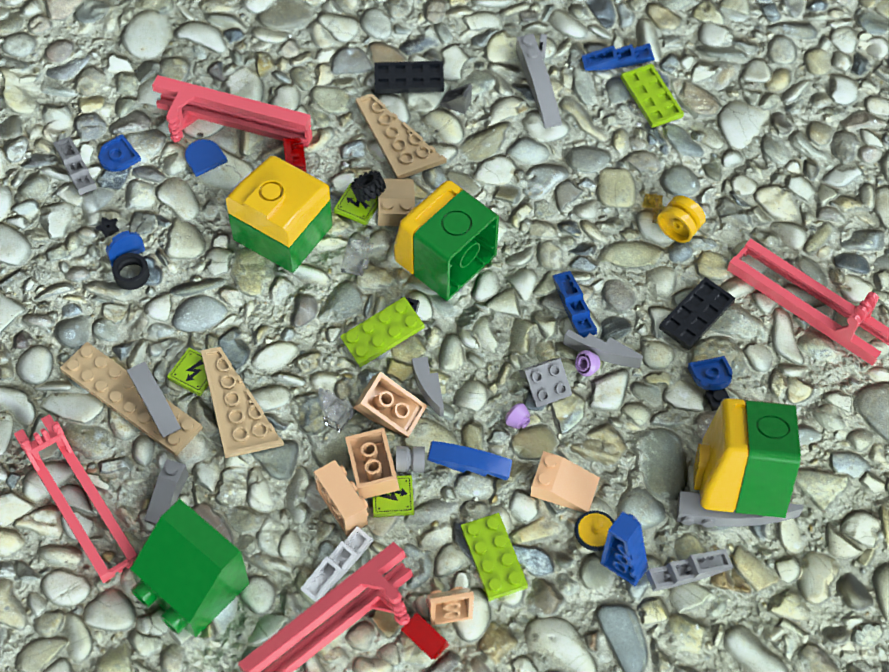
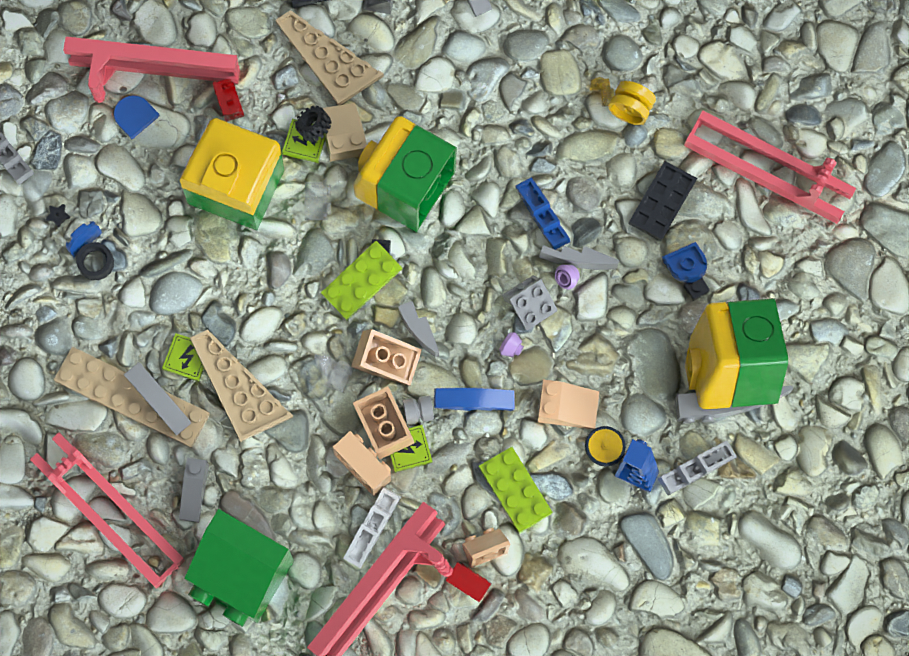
camera: 15 degrees left, 15 degrees up
blue tile [98,134,141,172] -> none

